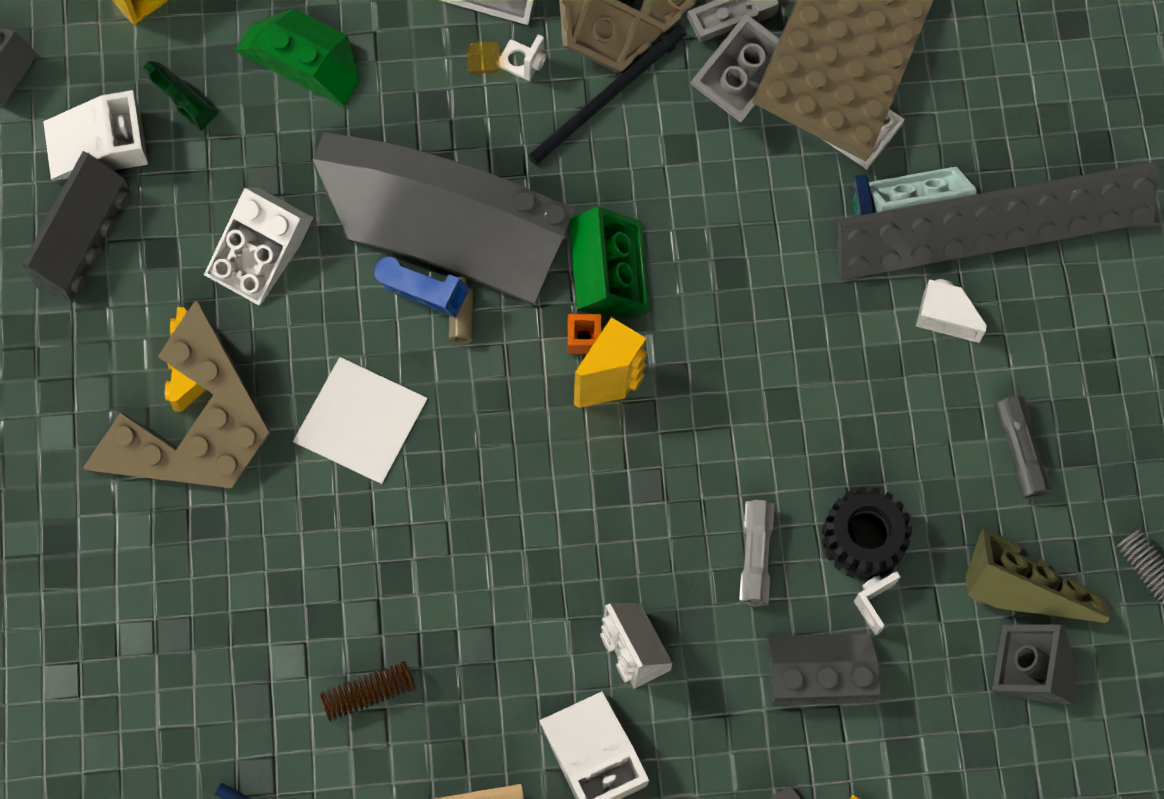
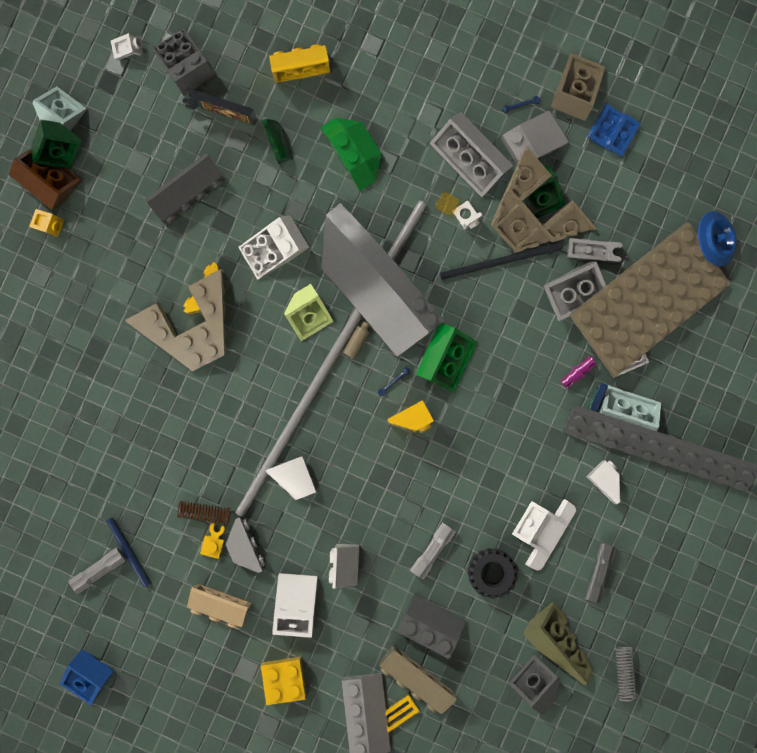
camera: 35 degrees right, 15 degrees up
white slope [43,90,148,181] -> none
white piece [293,357,428,484] -> none
leg [374,256,470,317] -> none
orange plate [567,314,601,354] -> none
white bracket [854,571,901,635] -> none
none -> black tile [182,87,257,126]
none -> yellow plate [200,523,225,559]
none -> light grey slope [226,517,265,573]
none -> light grey piece [235,200,427,517]
none -> white slope [266,456,316,500]
none -> yellowish green slope [284,284,334,341]
none -> dark blue hinge [378,367,410,396]
none -> dark tan slope [379,644,457,714]
none -> white plate [512,499,576,570]
none -> magenta pin [560,356,597,389]

